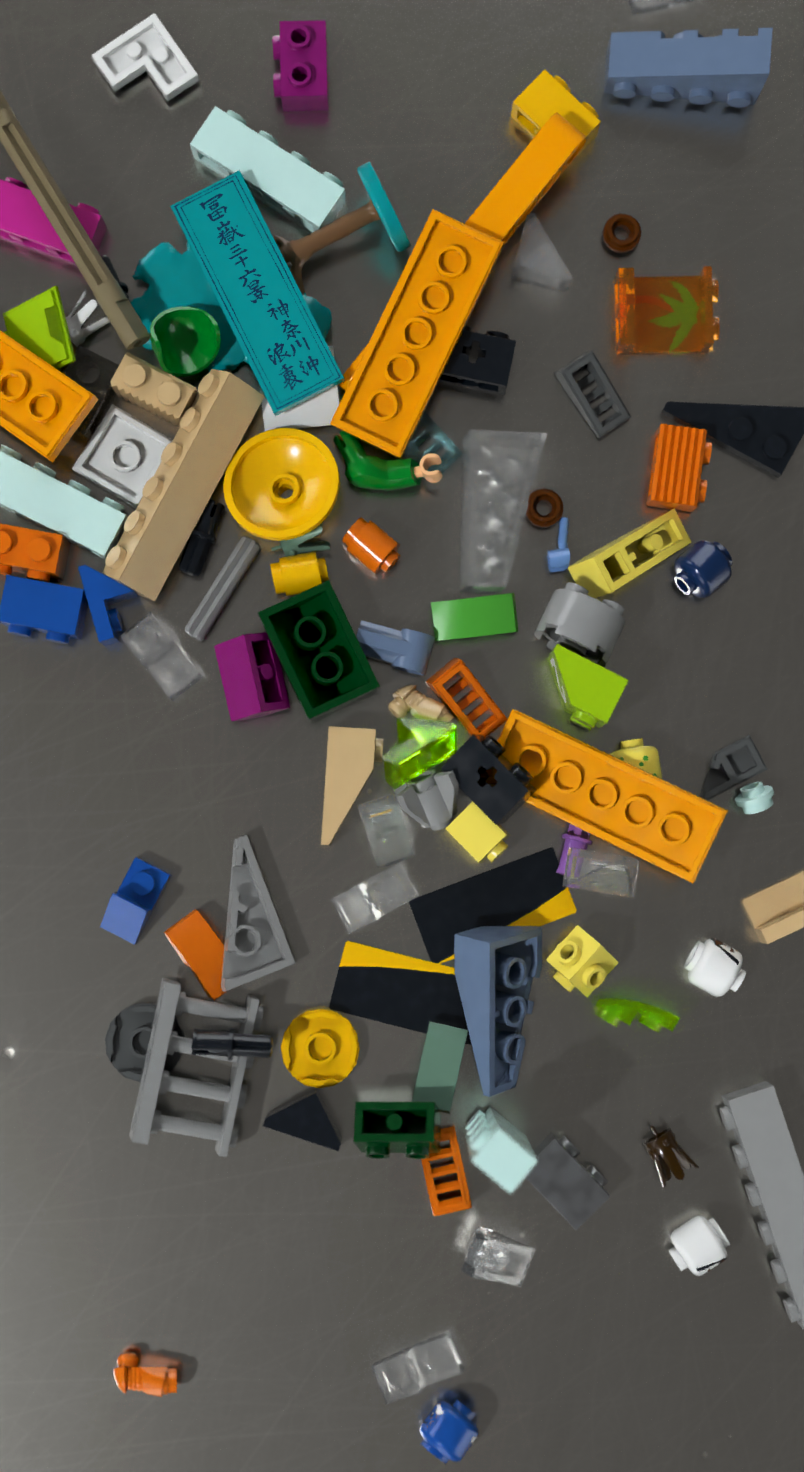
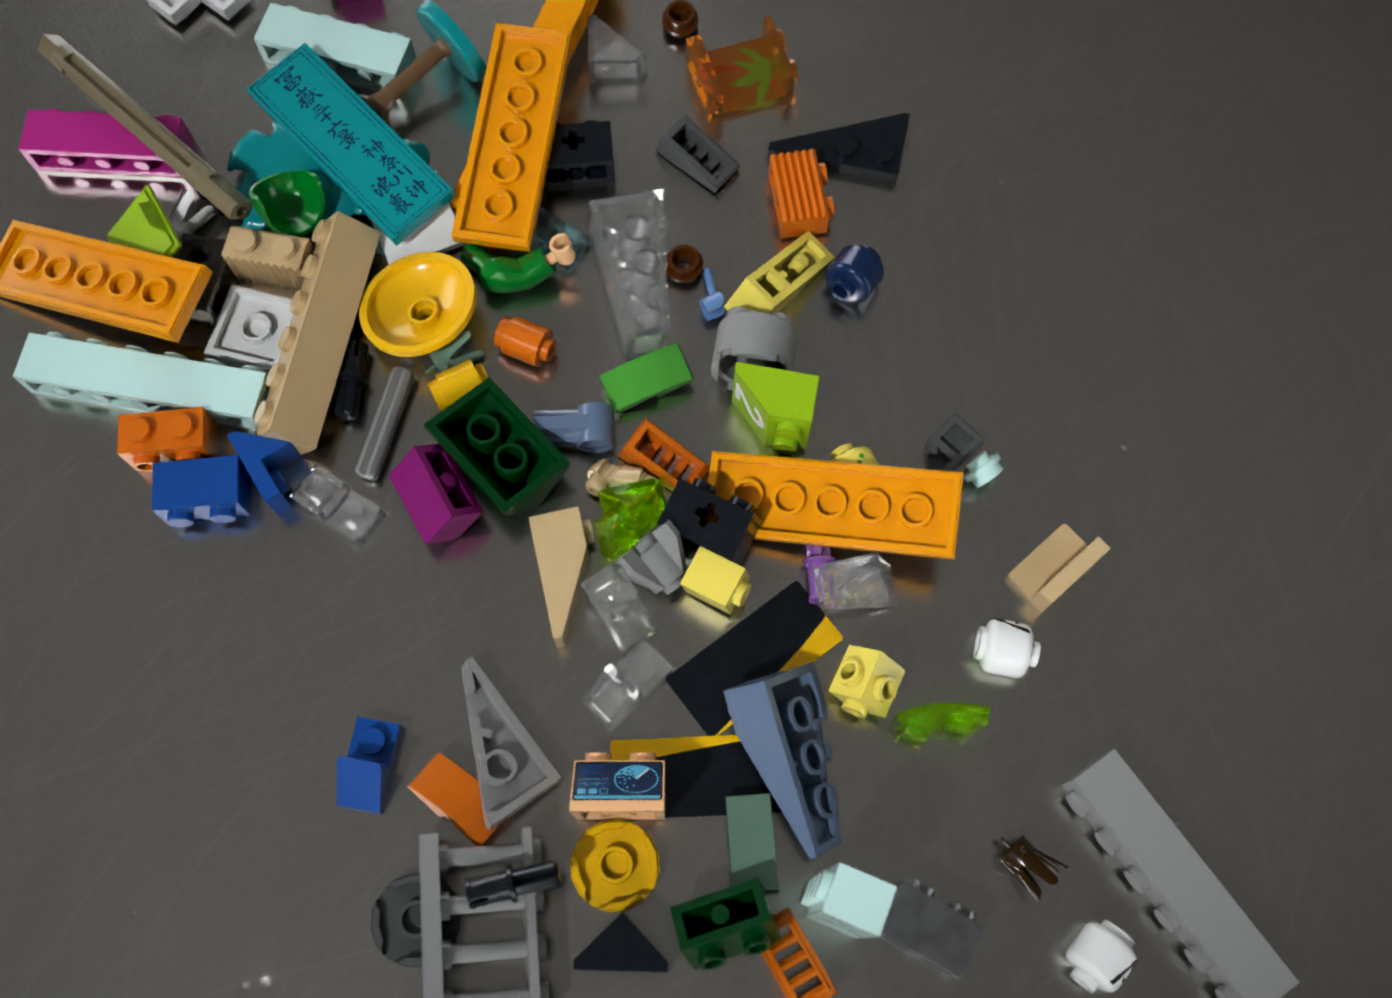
camera: 15 degrees left, 15 degrees down
none -> slope [569,752,665,820]

